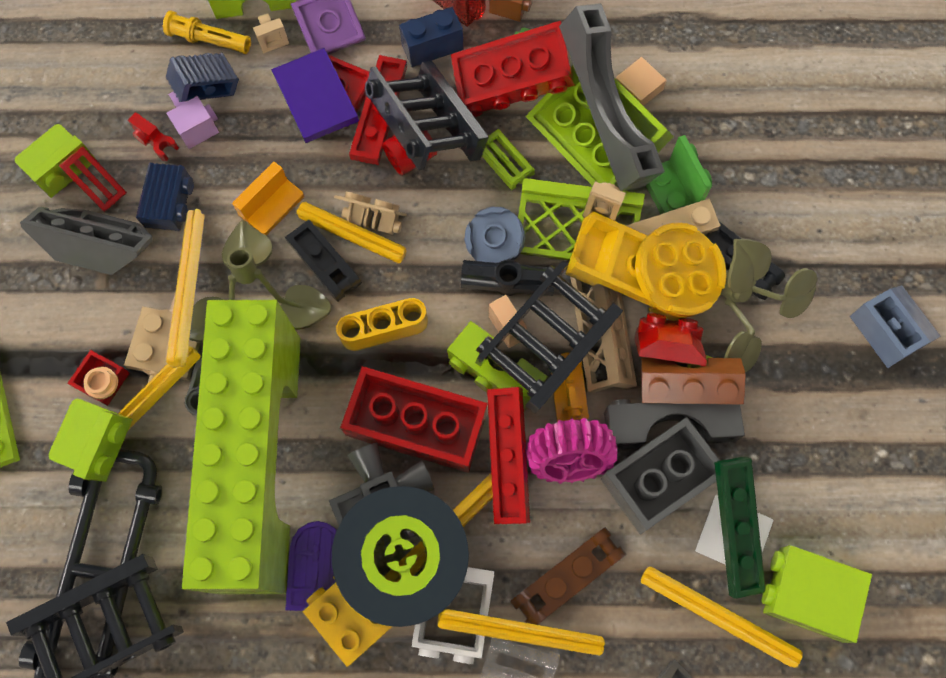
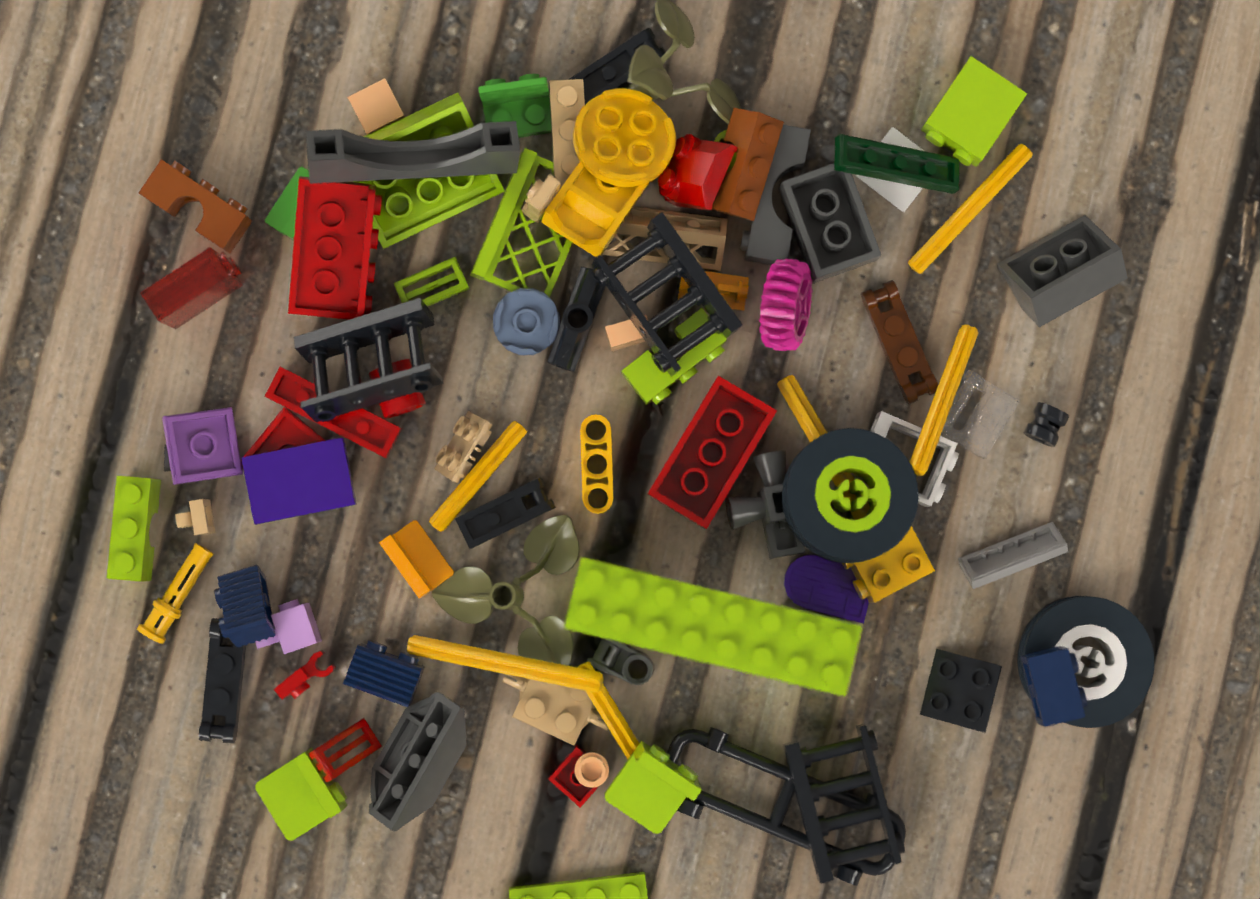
camera: 80 degrees left, 15 degrees up
dark blue brick [399,7,464,68] -> none
red plate [487,387,530,524] -> none
none -> black plate [199,618,246,744]

